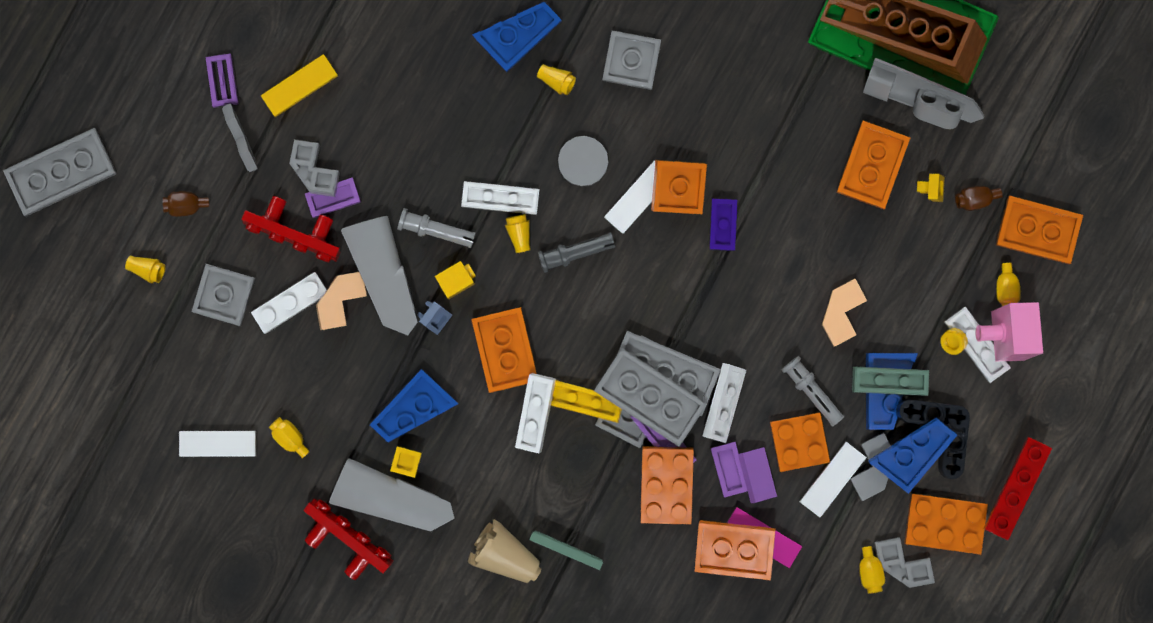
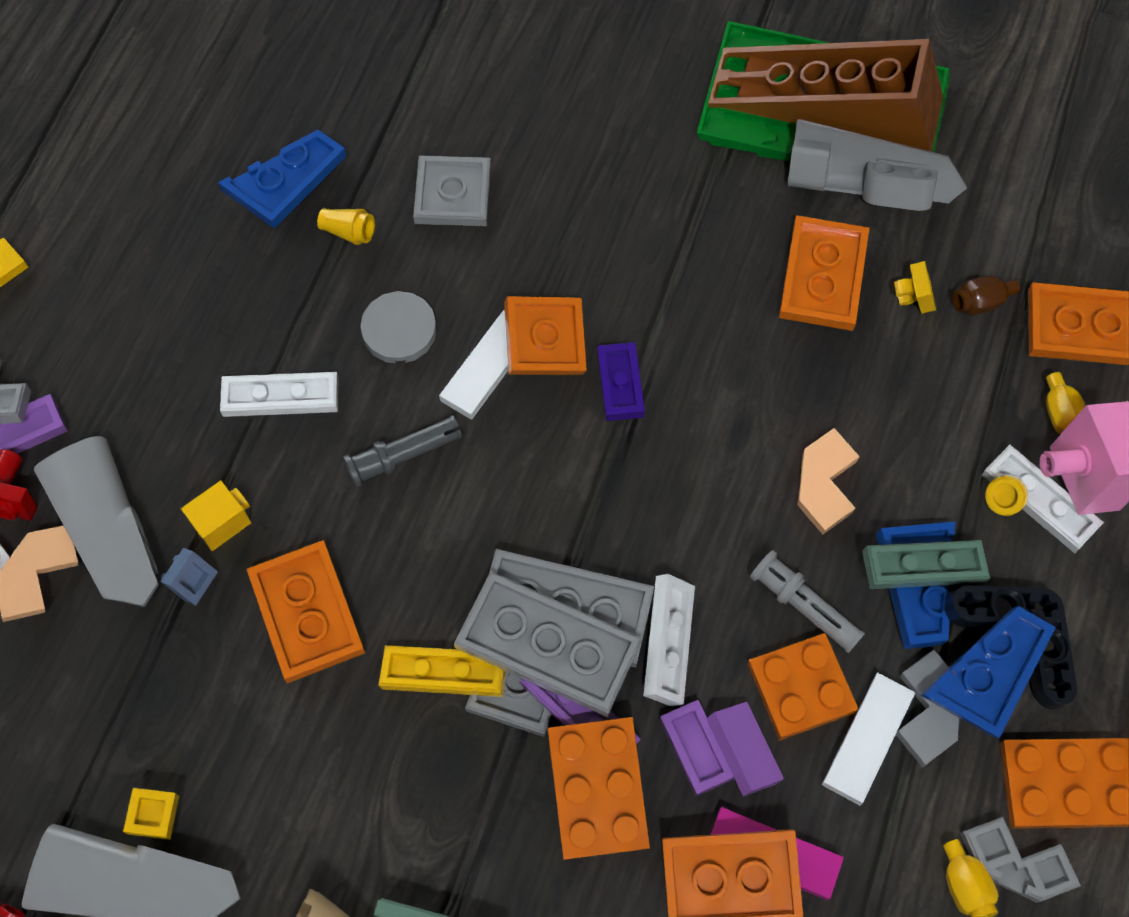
camera: 15 degrees left, 20 degrees down
blue wing [370,369,459,442] -> none
light grey pin [397,208,475,248] -> none
yellow cone [505,214,530,253] -> none
white plate [515,373,556,453] -> none

